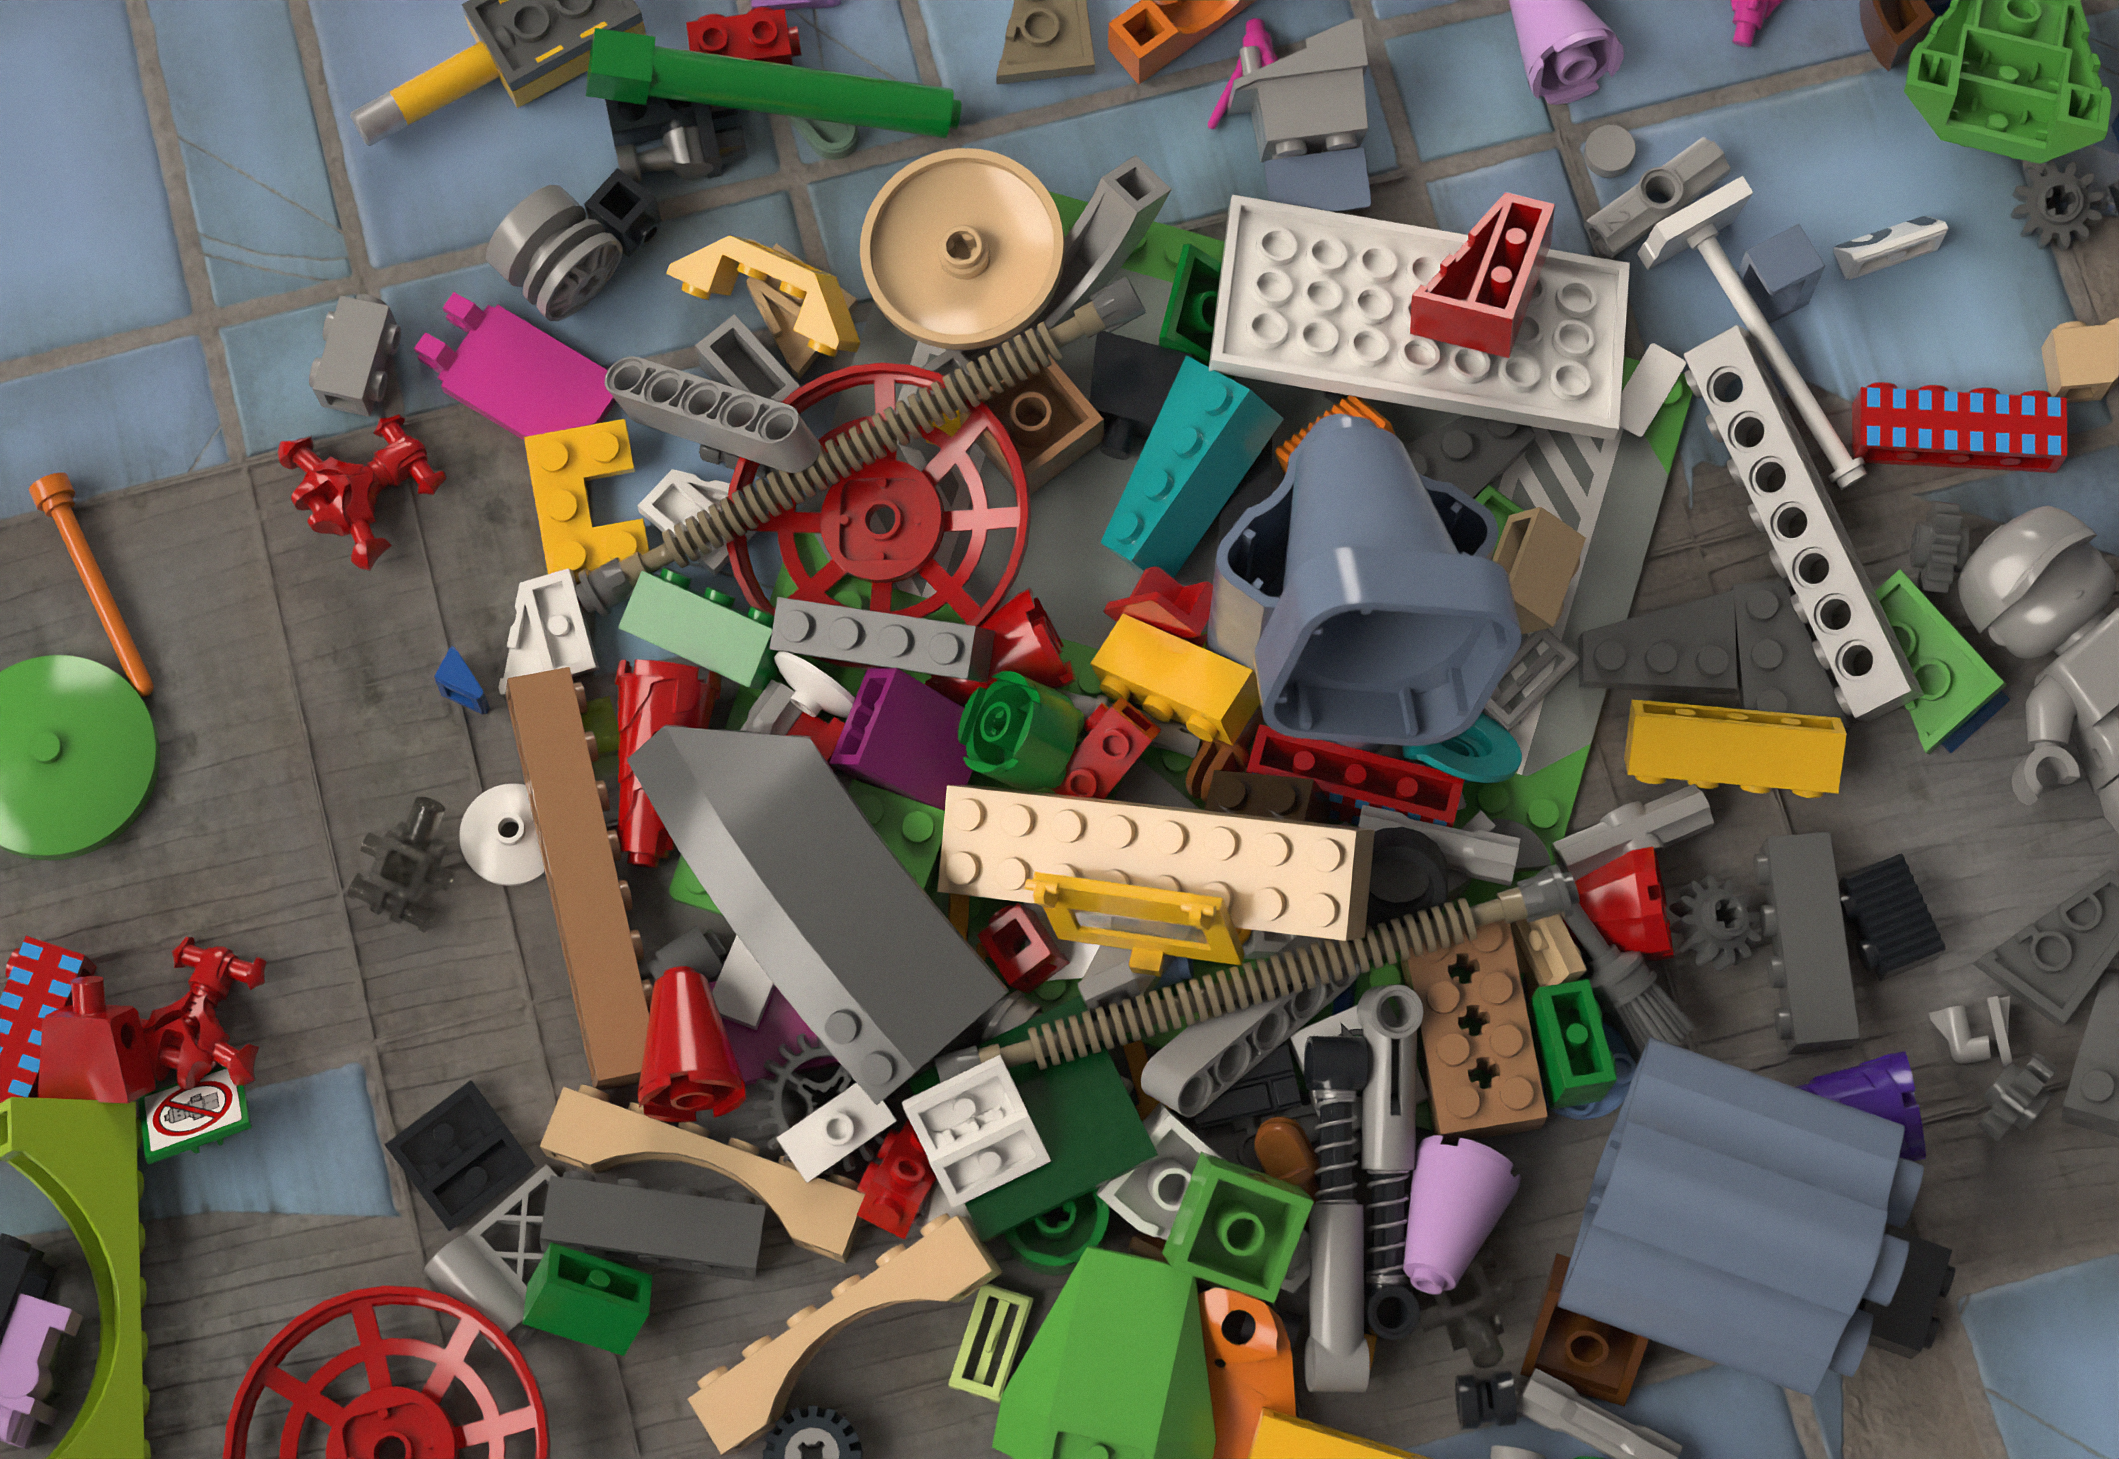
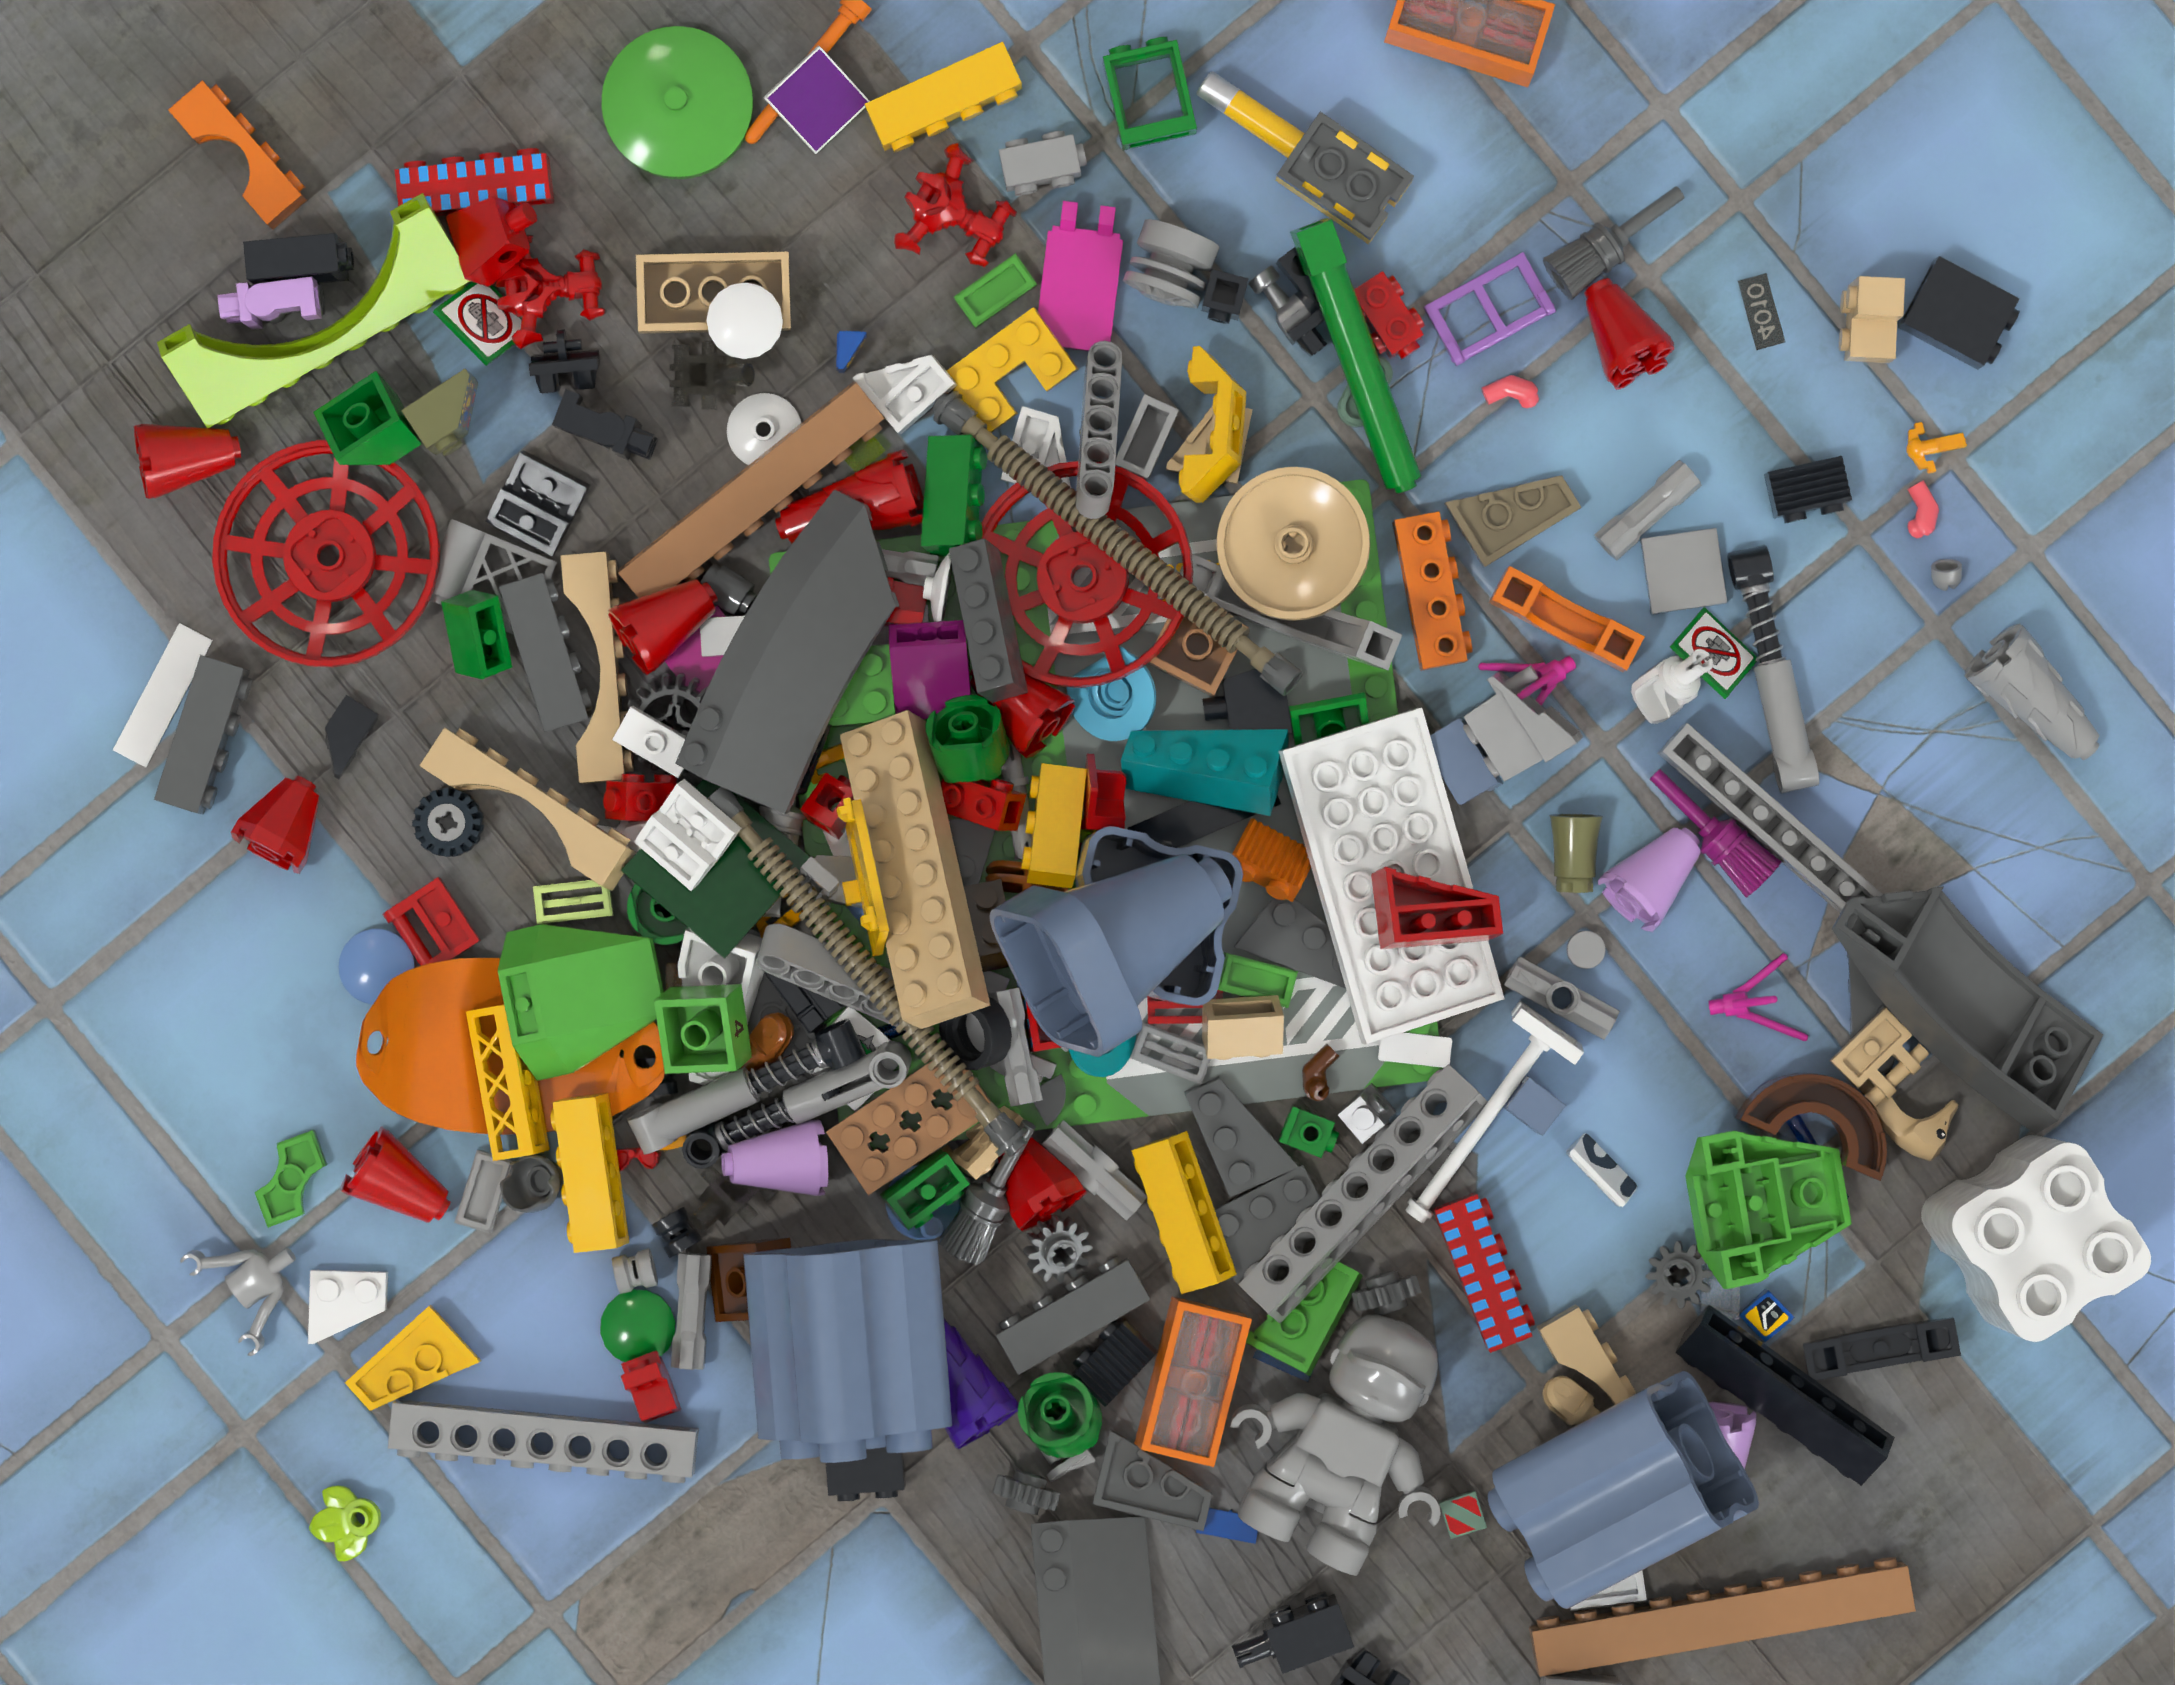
camera: 60 degrees right, 15 degrees up
none -> green slope [313,371,422,465]
none -> olive slope [401,368,478,456]
none -> black hips [529,329,600,394]
none -> black hips [552,389,658,461]
none -> red piece [616,1147,661,1171]
none -> tan brick [636,252,791,334]
none -> white dish [706,282,783,359]
none -> dark purple tile [763,46,870,154]
none -> yellow brick [865,42,1022,152]
none -> bright green tile [954,253,1037,329]
none -> green brick [1018,1372,1102,1458]
none -> medium azure hat [1066,647,1156,741]
none -> green window [1103,37,1197,151]
none -> clear brick [1134,1296,1252,1467]
none -> green brick [1278,1105,1339,1158]
none -> reddish brown arm [1302,1043,1339,1101]
none -> brick [1338,1083,1397,1144]
none -> orange brick [1392,511,1473,671]
none -> olive plant [1549,814,1603,893]

